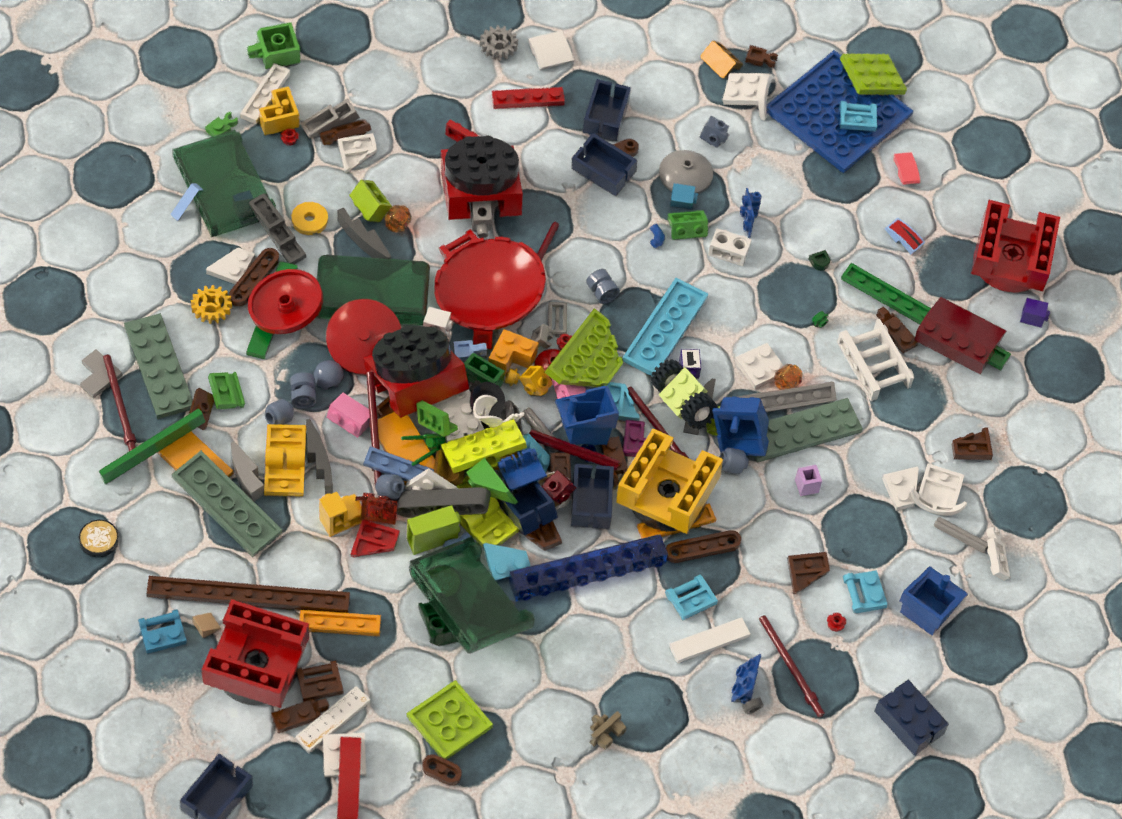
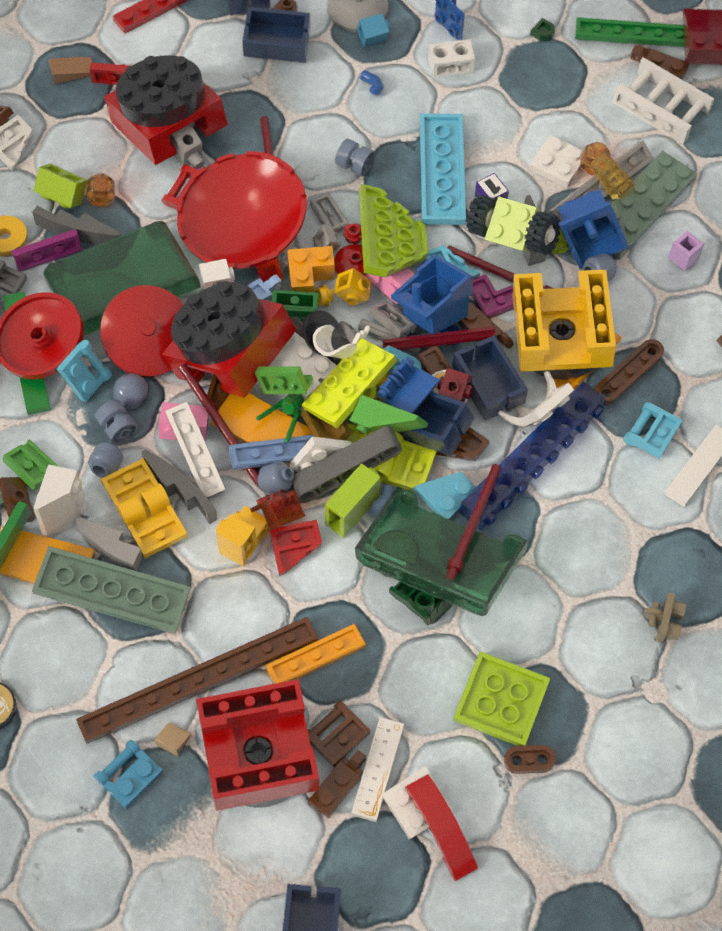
camera: 25 degrees left, 5 degrees up
bright green bracket [668,210,708,240] -> none
green plate [811,311,829,328] -> none
none -> magenta plate [12,229,82,272]
none -> white slope [34,464,88,538]
none -> medium nougat slope [48,57,92,84]
none -> medium azure plate [57,340,112,402]
none -> white plate [165,402,226,497]
none -> light grey tile [369,301,417,338]
none -> dark red bar [442,464,501,589]
none -> white piece [498,371,574,427]
none -> clear yellow slope [589,151,635,199]

